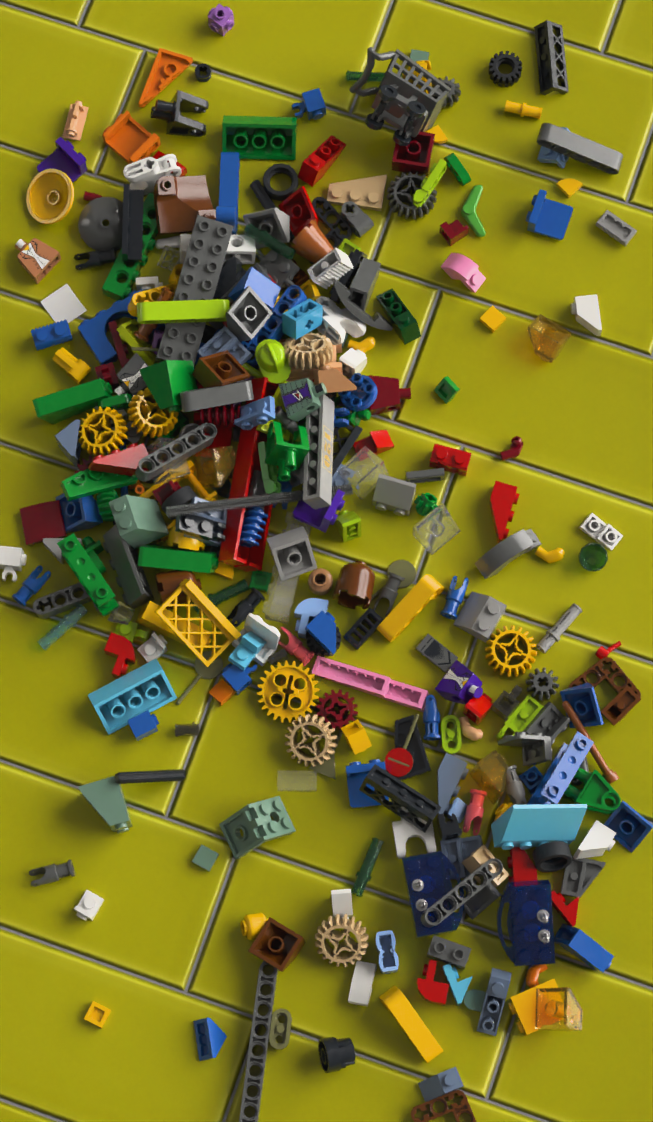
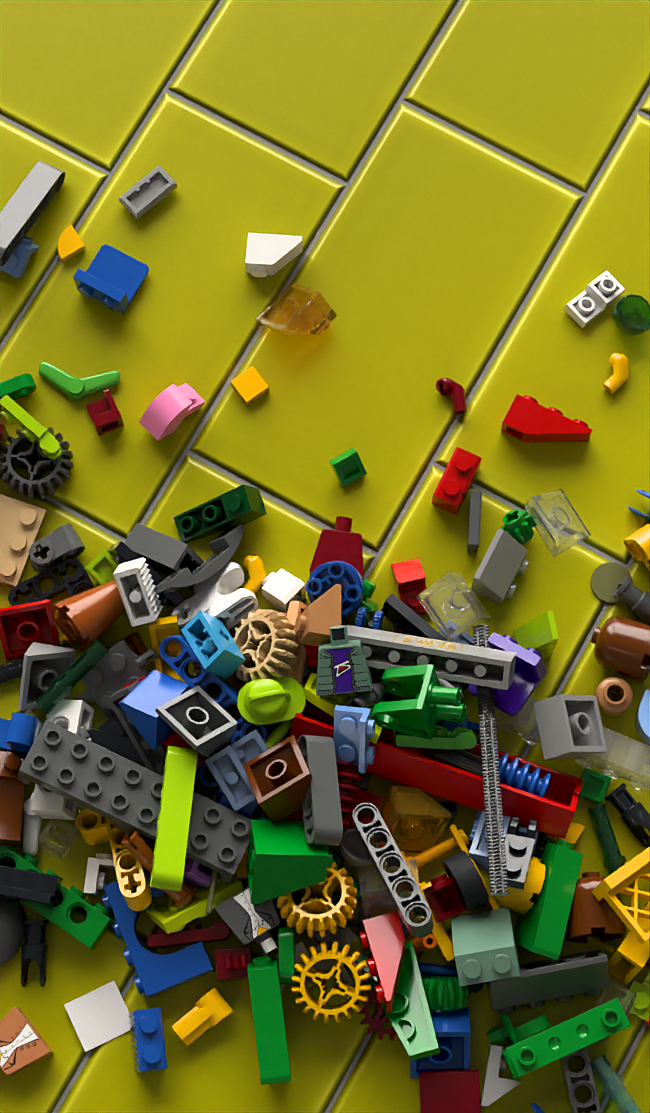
camera: 80 degrees left, 0 degrees up
sand blue slope [55,419,82,467] -> none
dark grey arch [474,529,542,579] -> none

